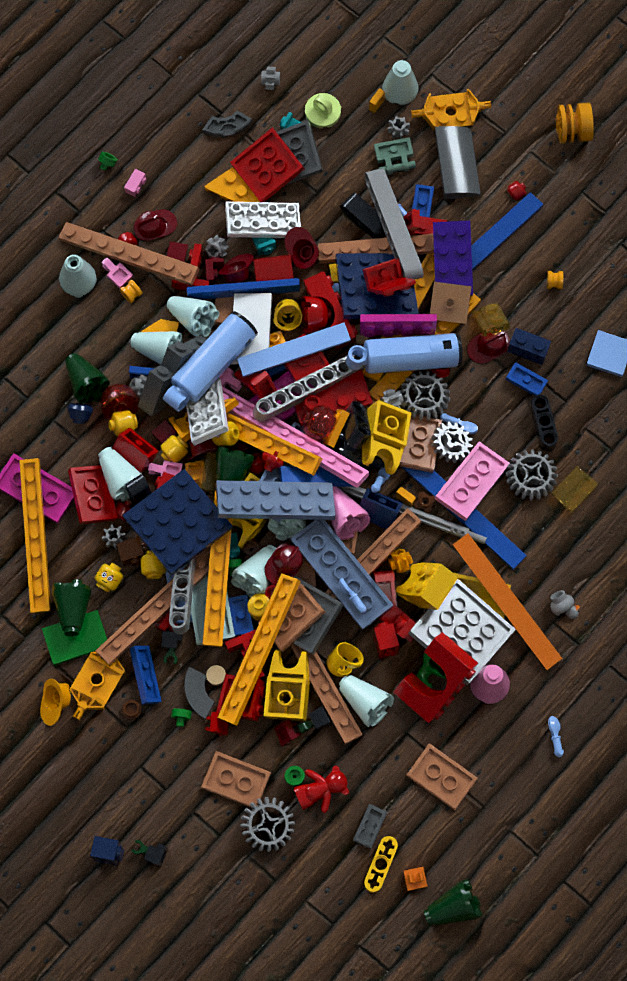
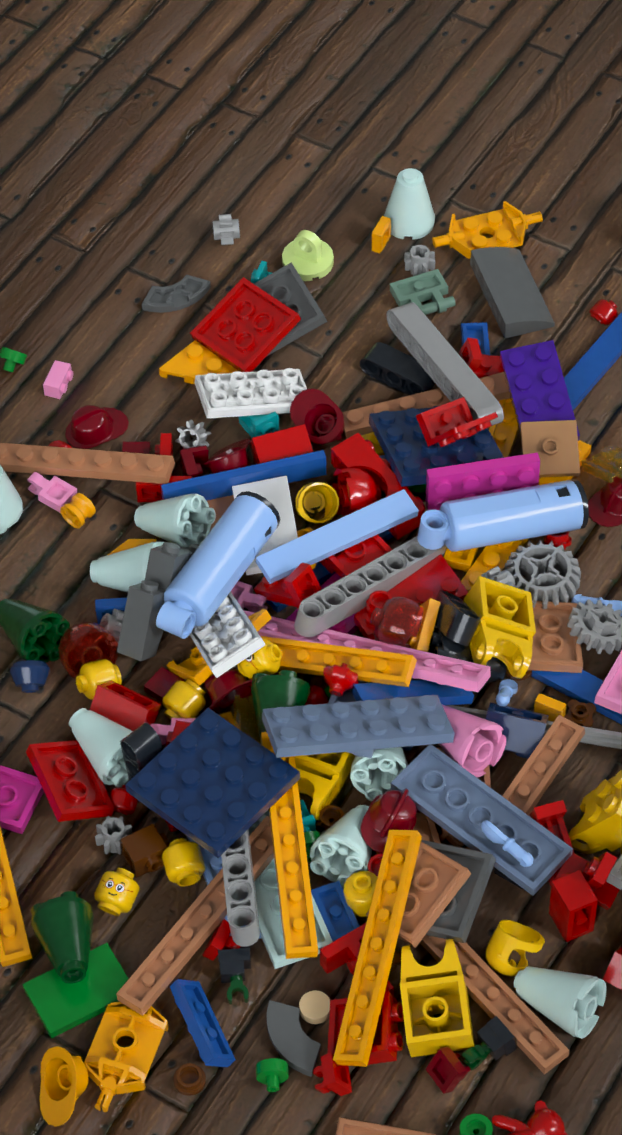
camera: 10 degrees left, 20 degrees down
light orange gear [388,549,413,573] -> none

